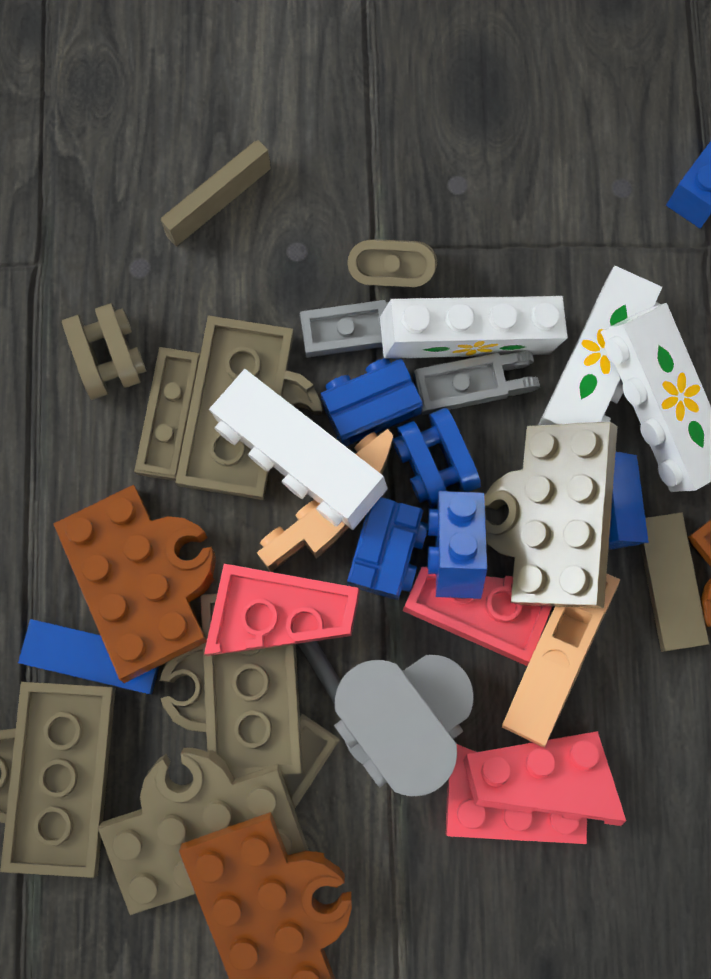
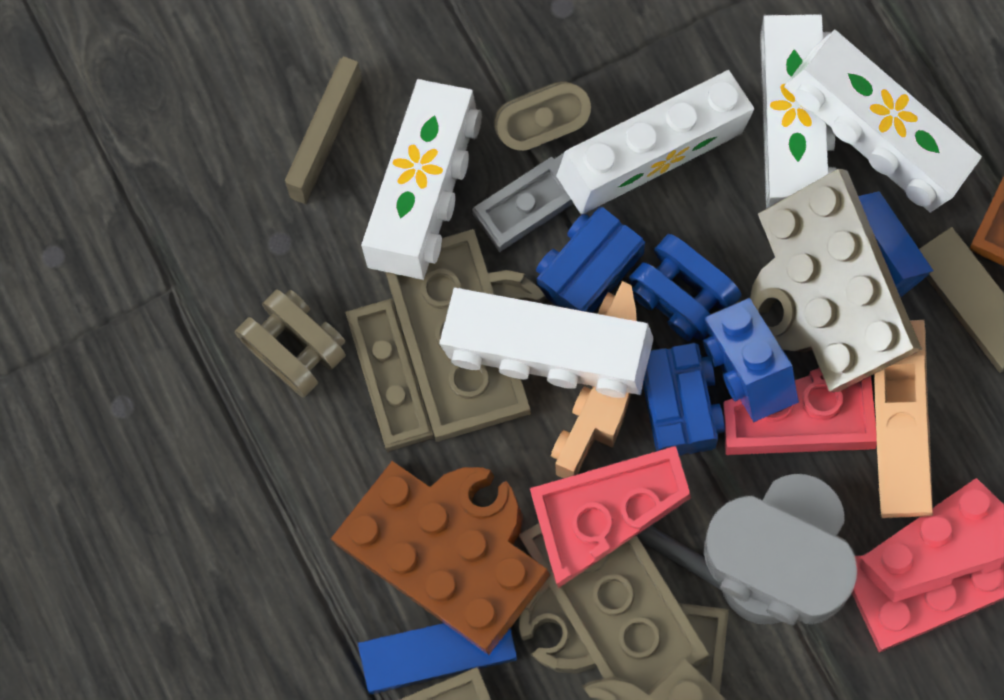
camera: 20 degrees left, 5 degrees down
light grey hinge [413,351,540,415] -> none
none -> white brick [361,79,482,280]

